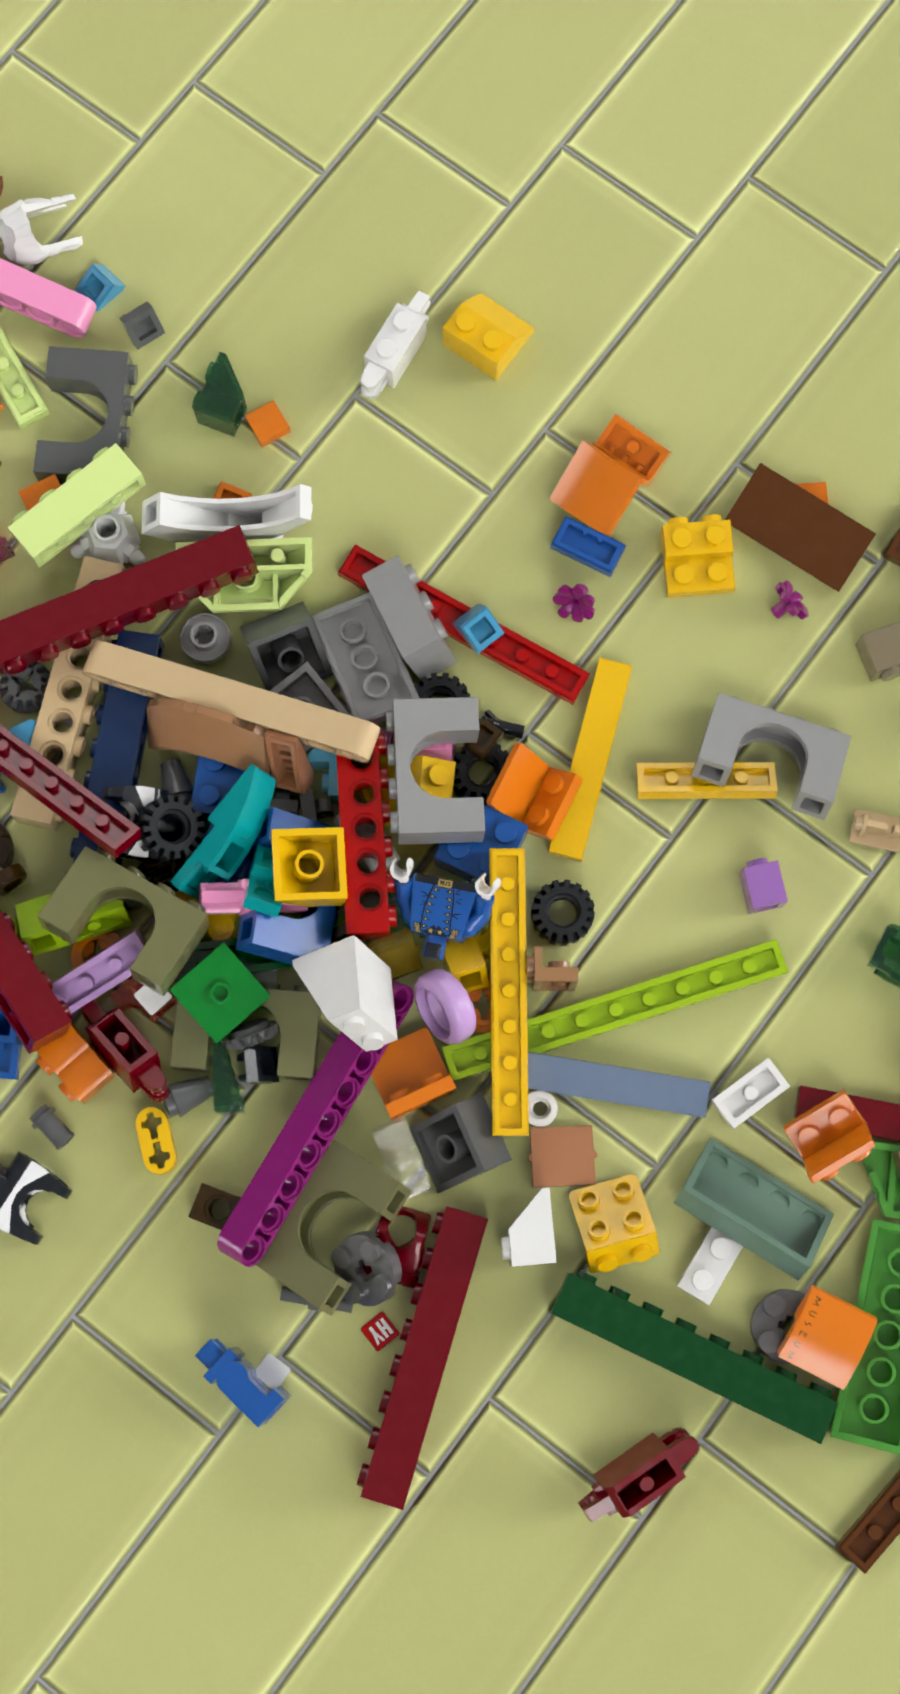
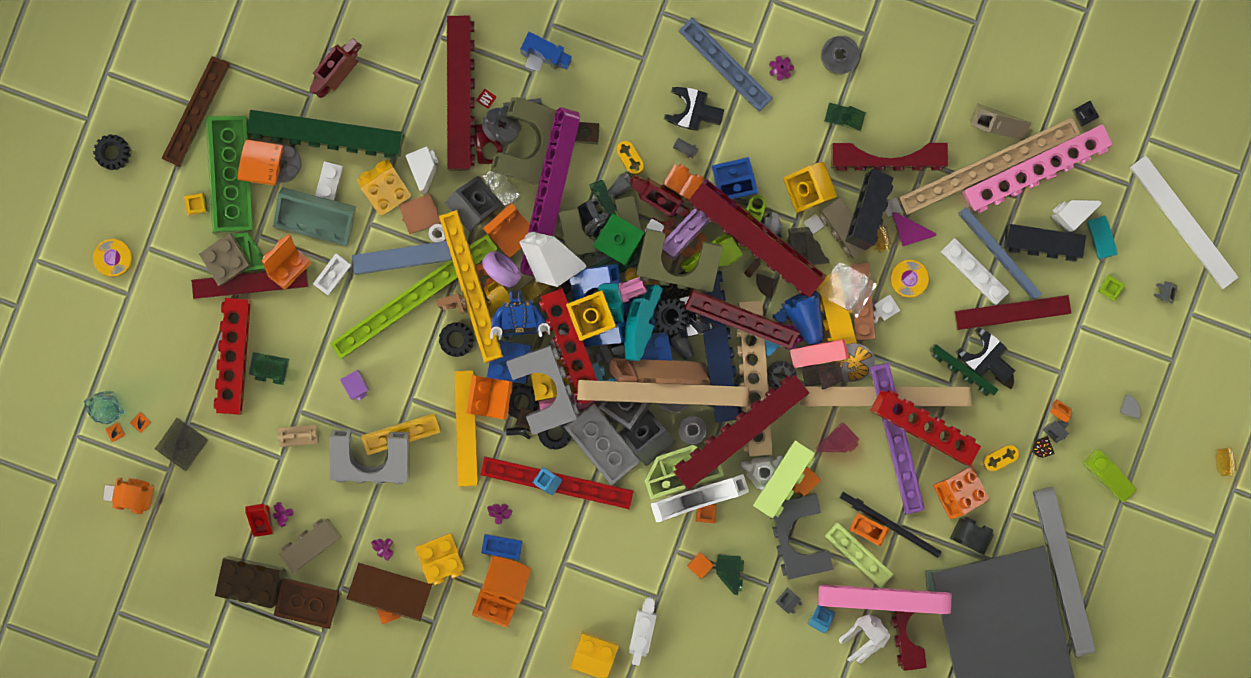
camera: 160 degrees right, 10 degrees up
light grey wedge [362,555,458,679] -> none

